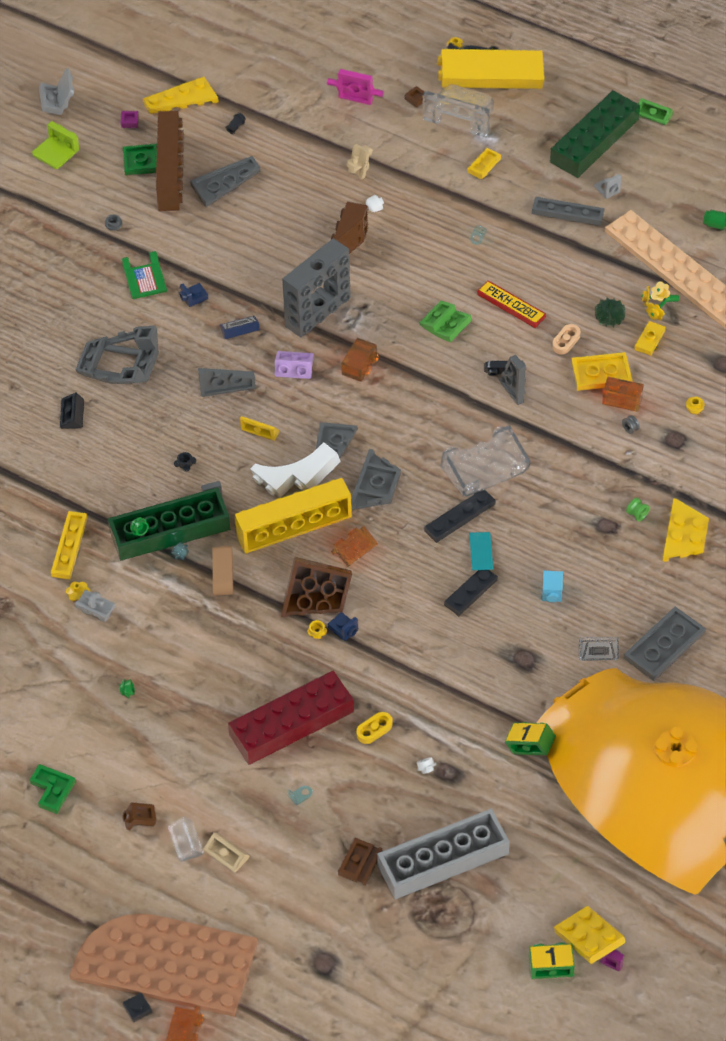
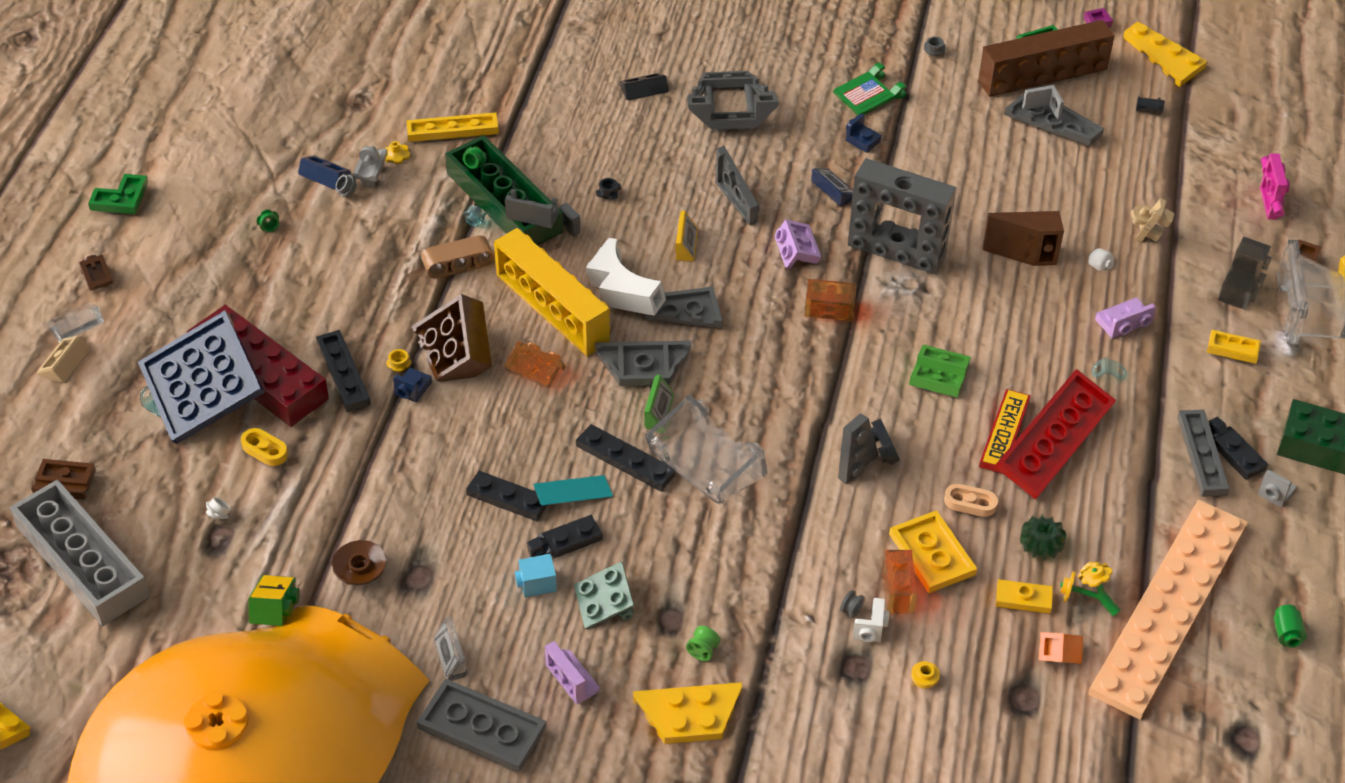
camera: 70 degrees right, 5 degrees down
none -> plate [138,311,265,444]
none -> dark blue slope [298,155,351,189]
none -> black plate [316,330,371,412]
none -> reddish brown dish [332,540,387,586]
none -> dark grey plate [335,175,357,197]
none -> dark grey hinge [505,189,559,228]
none -> black hinge [527,514,603,558]
none -> lavender bracket [545,641,599,705]
none -> hinge [574,561,634,629]
none -> slope [644,374,674,431]
none -> white bracket [853,598,889,642]
none -> red plate [994,369,1116,500]
none -> light grey bracket [1022,85,1064,119]
none -> orange panel [1039,632,1083,664]
none -> lavender bracket [1095,297,1156,338]
none -> black hinge [1209,416,1268,480]
none -> clear smoke brick [1218,236,1272,310]

